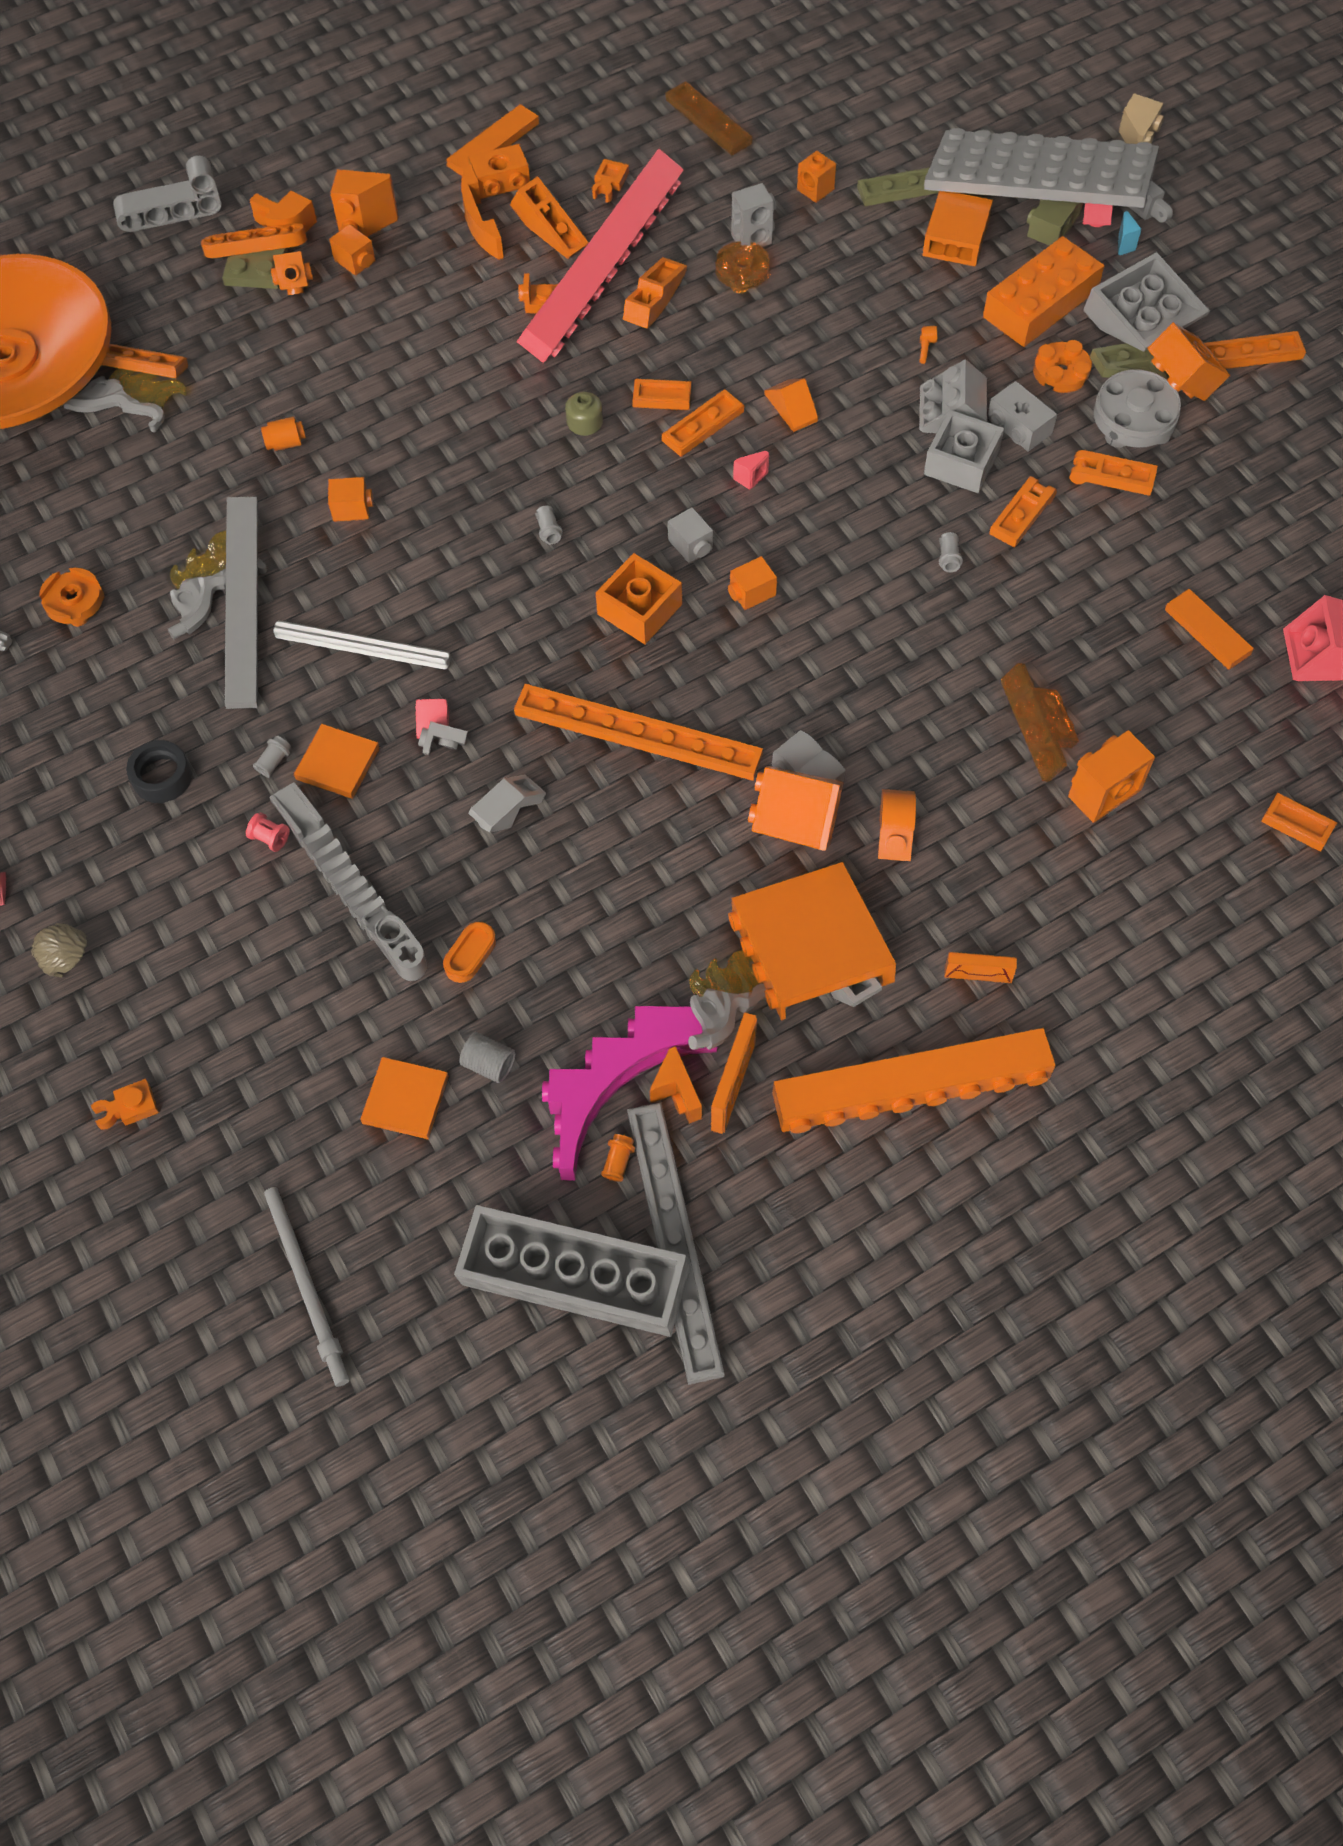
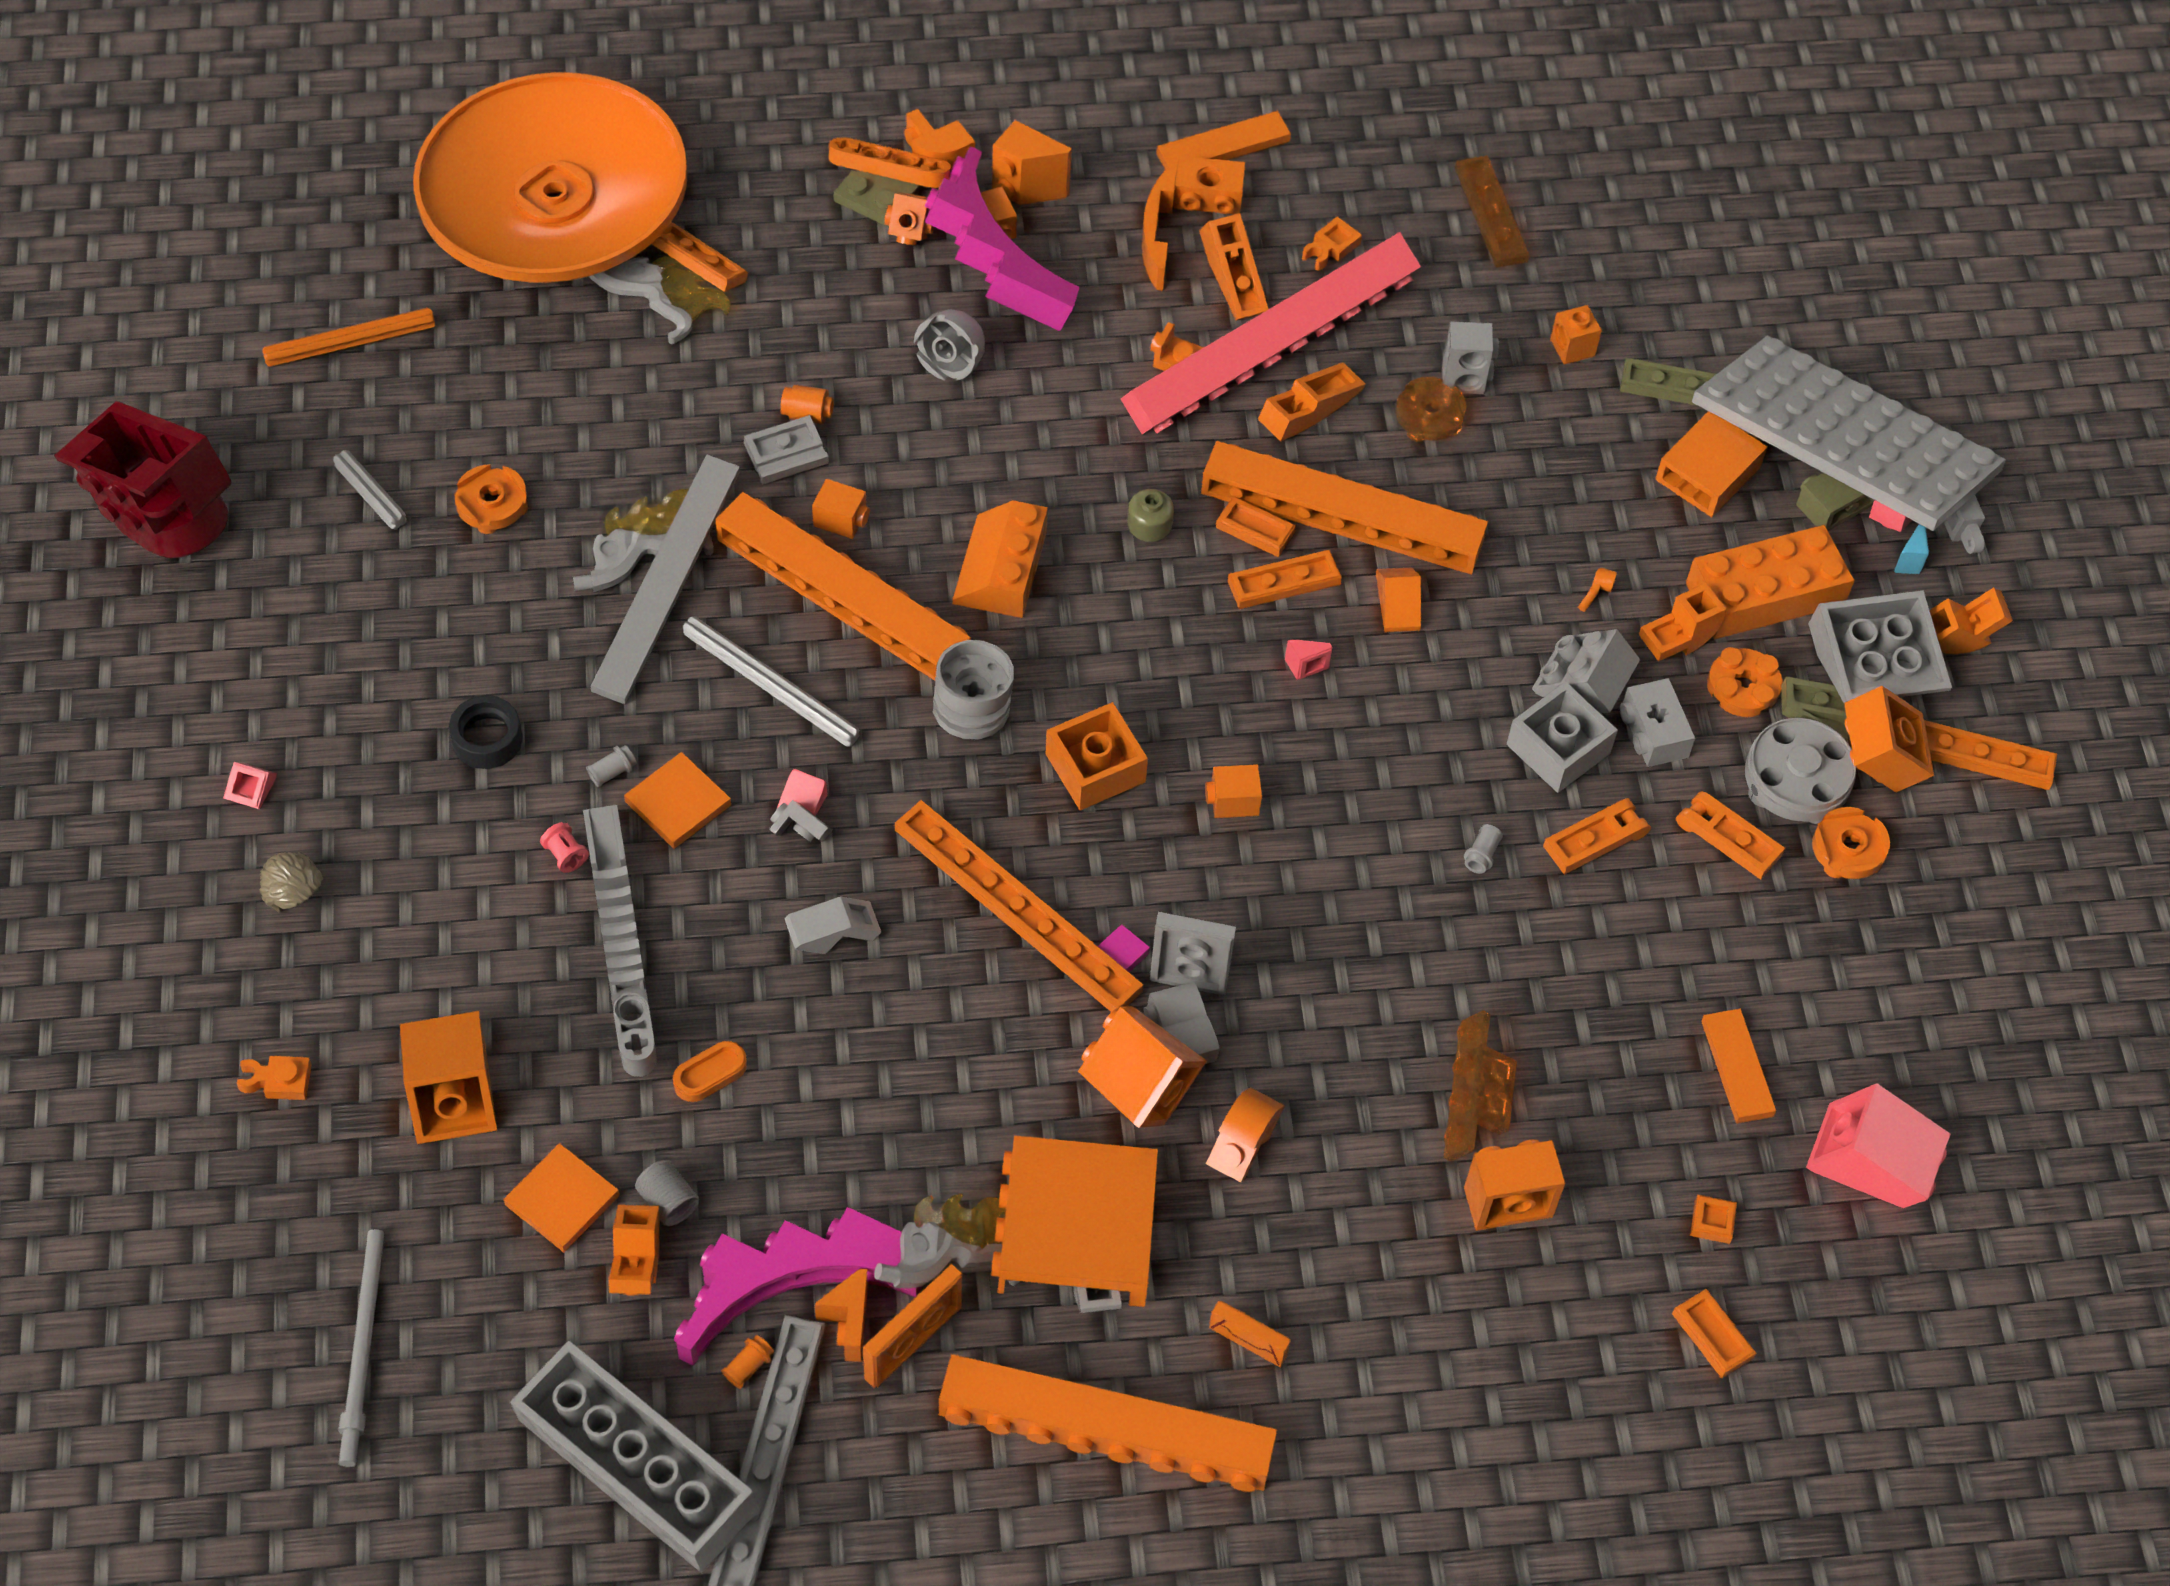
camera: 20 degrees right, 5 degrees down
light grey beam [113,156,221,232] -> none
light grey pin [535,505,563,545] -> none
light grey brick [668,507,713,563] -> none
tan slope [1119,93,1164,144] -> none
none -> orange slope [400,1011,497,1144]
none -> orange brick [609,1205,660,1296]
none -> orange brick [715,492,971,681]
none -> light grey plate [744,415,829,485]
none -> light grey cylinder [914,309,985,381]
none -> dark pink arch [924,146,1080,331]
none -> light grey wheel [933,640,1014,740]
none -> orange slope [952,500,1048,618]
none -> dark pink tile [1098,924,1150,972]
none -> light grey tile [1150,912,1236,995]
none -> orange brick [1201,441,1488,575]
none -> orange brick [1639,583,1727,661]
none -> orange tile [1690,1194,1737,1244]
none -> orange plate [1812,807,1890,879]
none -> orange brick [1929,587,2013,654]

